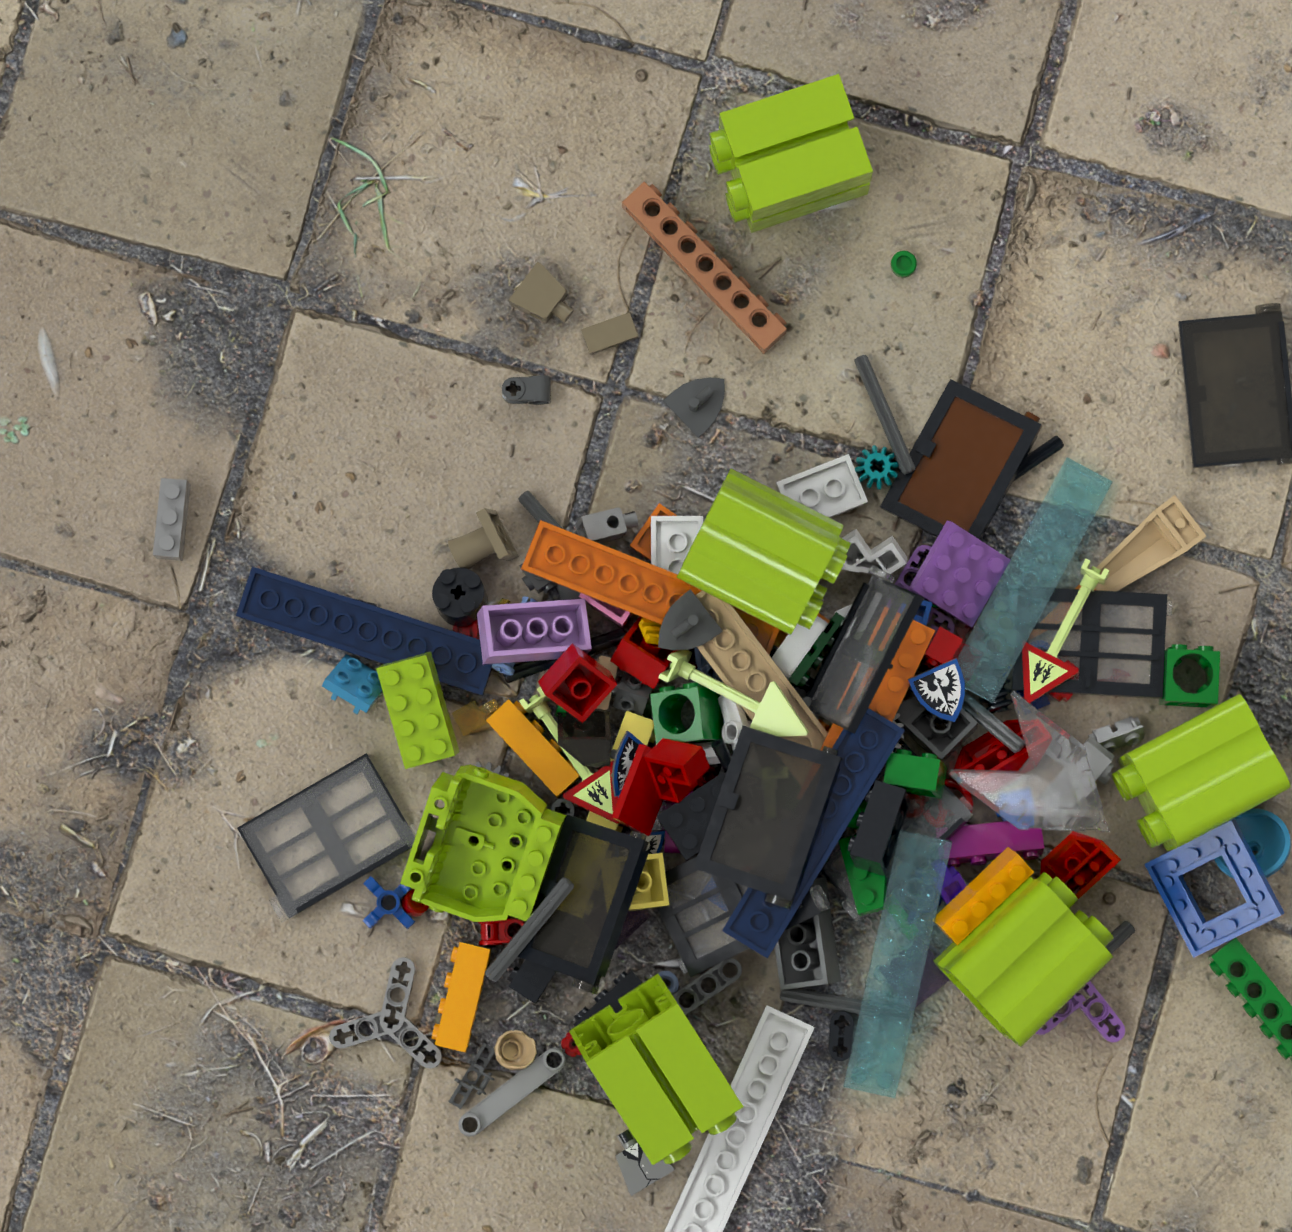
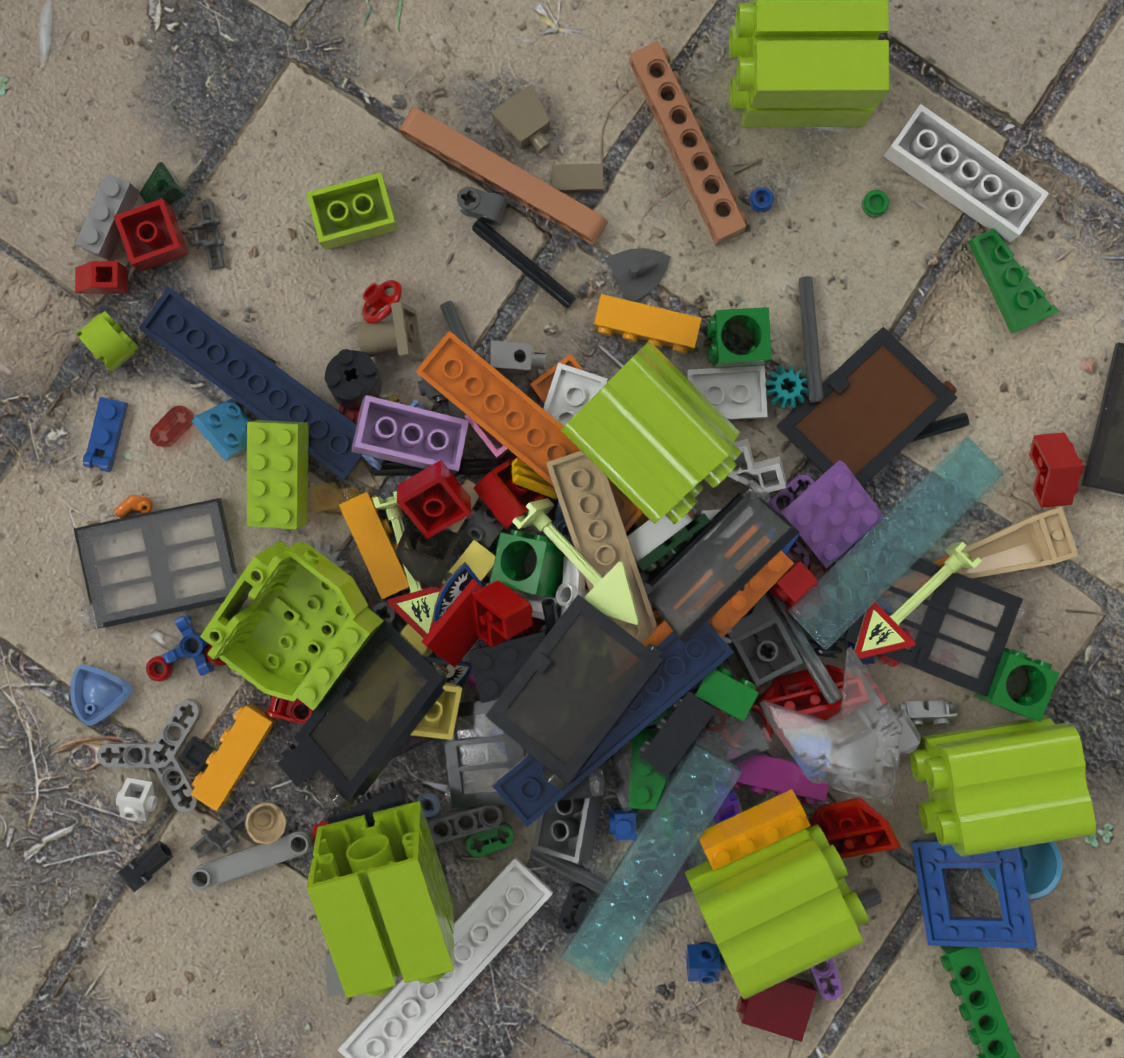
camera: 15 degrees right, 5 degrees up
dark grey axle [485,877,574,982] -> none
dark grey shield [658,589,722,650] -> none
shield [908,658,965,722] -> none
none -> medium blue hat [70,664,133,726]
none -> red slope [75,261,128,294]
none -> lime brick [76,311,139,373]
none -> blue plate [83,397,128,472]
none -> red brick [114,198,189,272]
none -> orange arm [114,495,153,518]
none -> white brick [116,778,157,821]
none -> black piece [118,840,173,893]
none -> clear green slope [139,162,187,205]
none -> red plate [146,656,173,682]
none -> clear red beam [150,405,194,448]
none -> black tile [179,736,216,772]
none -> dark grey piece [188,201,225,270]
none -> lime brick [306,172,399,250]
none -> red piece [362,280,402,324]
none -> nougat beam [399,107,608,245]
none -> green beam [466,822,514,857]
none -> black axle [472,219,576,308]
none -> light orange brick [593,294,702,354]
none -> blue brick [608,807,637,841]
none -> blue brick [686,942,725,984]
none -> green brick [706,307,772,368]
none -> dark red brick [736,977,817,1042]
none -> blue plate [749,187,774,212]
none -> white brick [883,104,1049,243]
none -> green wing [968,229,1060,334]
none -> red brick [1029,432,1084,508]

